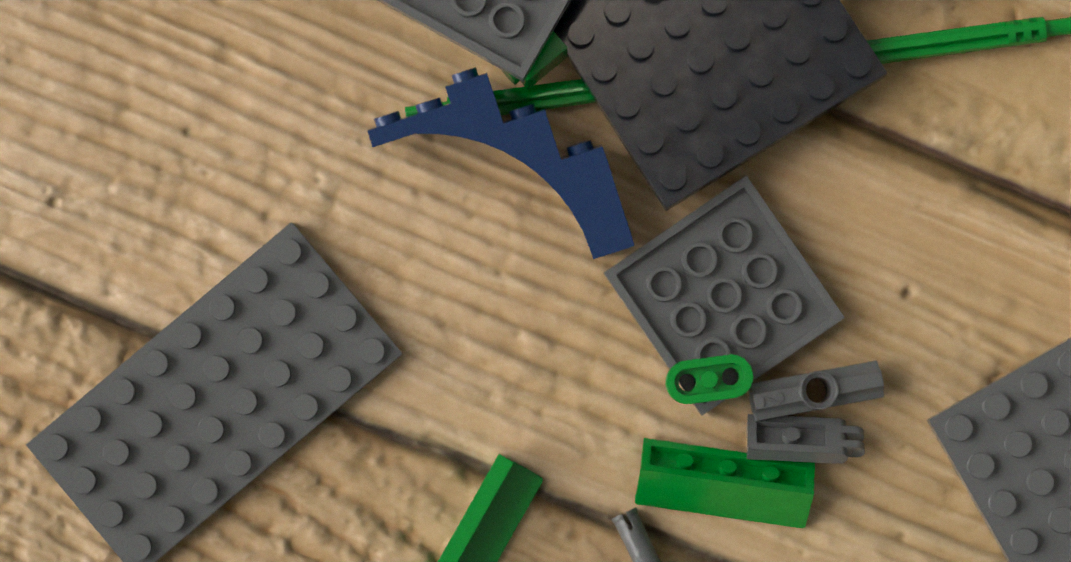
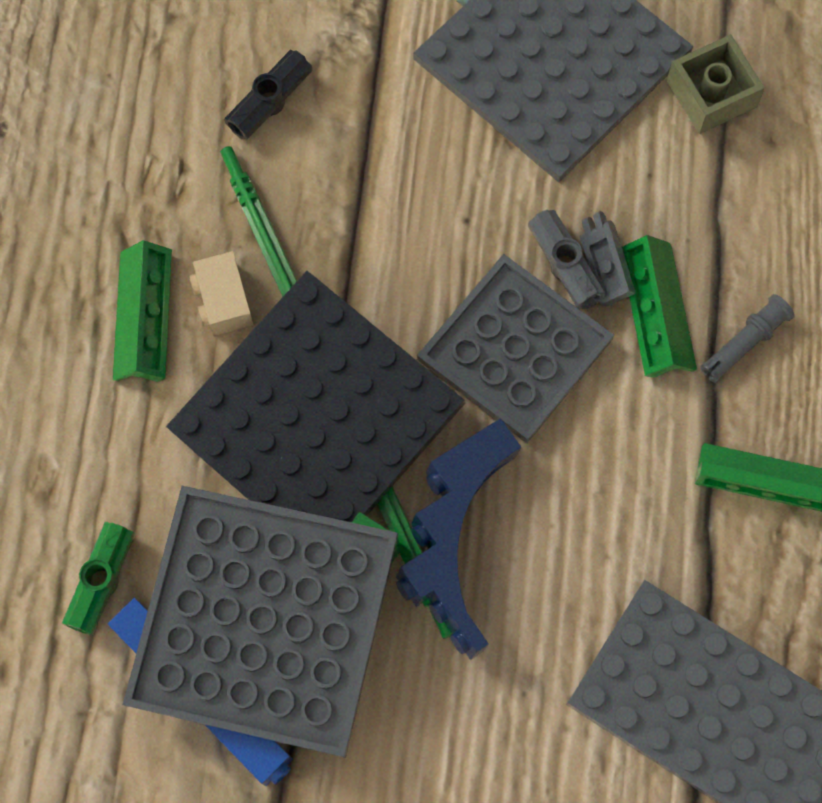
camera: 105 degrees left, 15 degrees down
green plate [665,354,753,404] -> none

